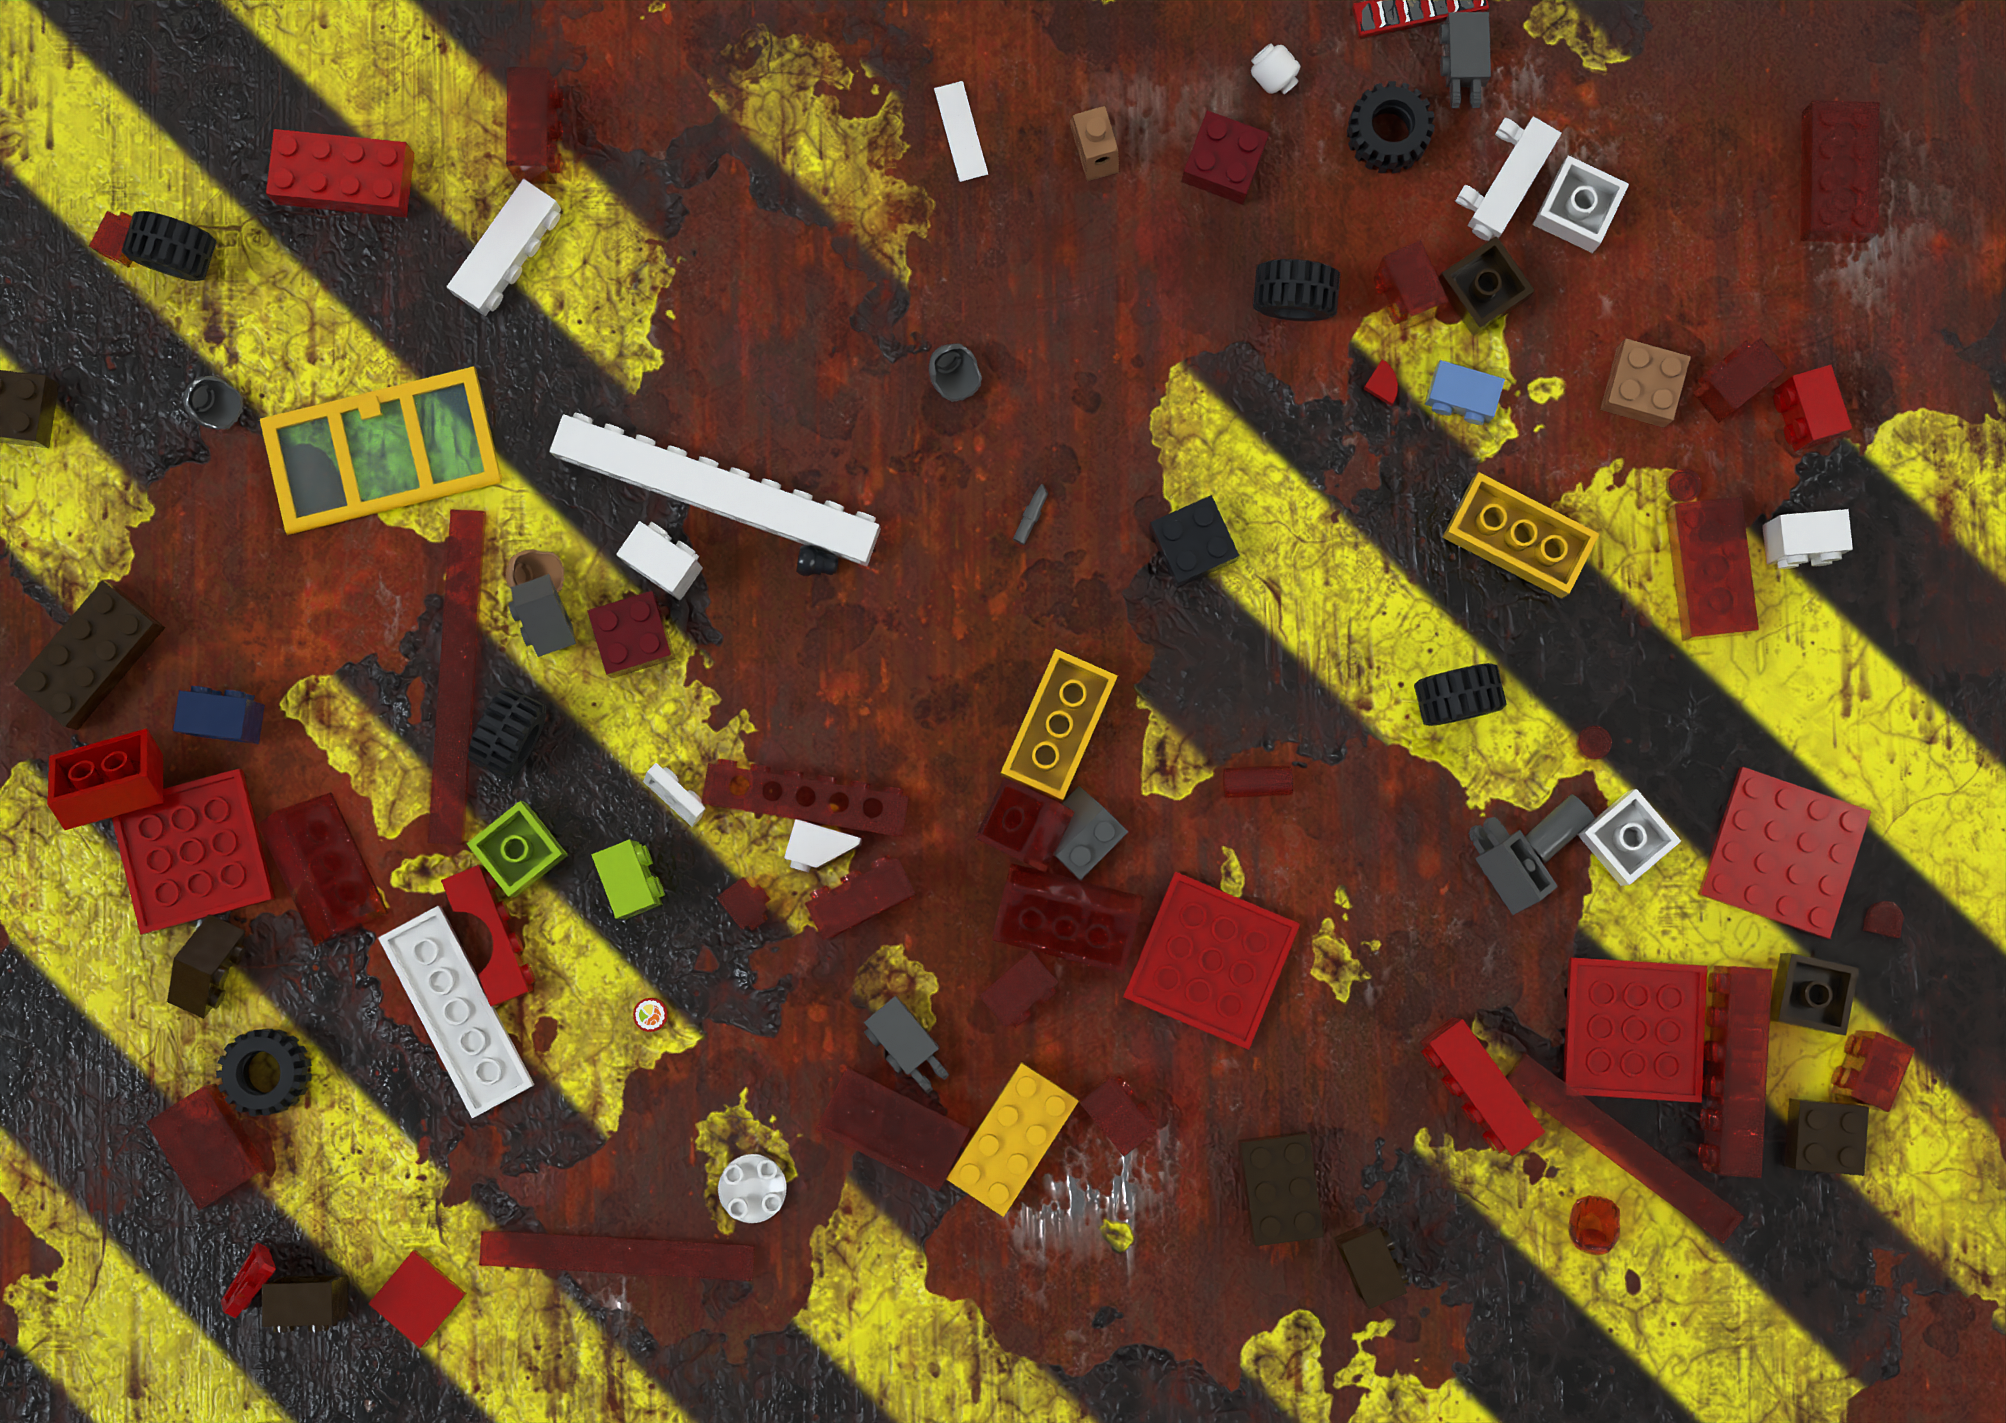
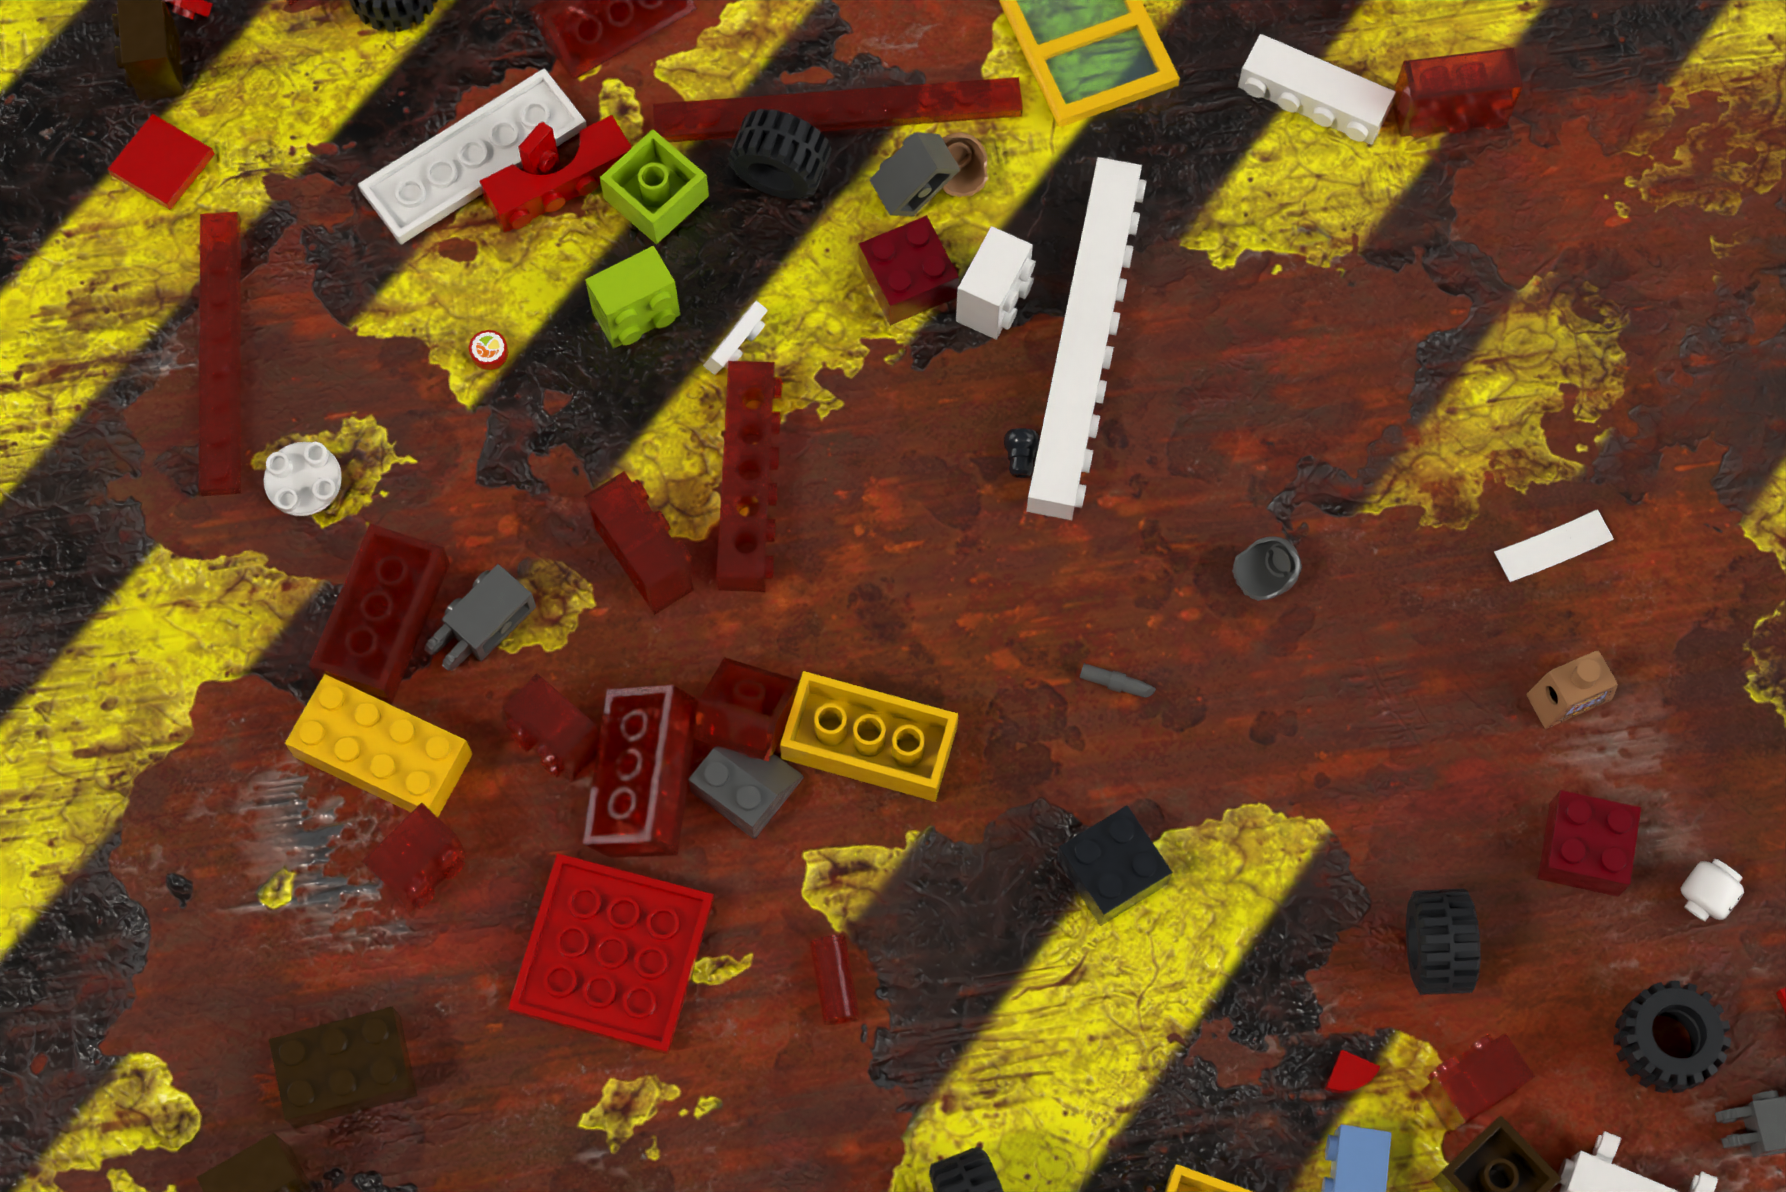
camera: 80 degrees right, 15 degrees down
clear red brick [716,877,771,931] -> none
white slope [784,819,862,873] -> none
none -> red plate [518,121,561,175]

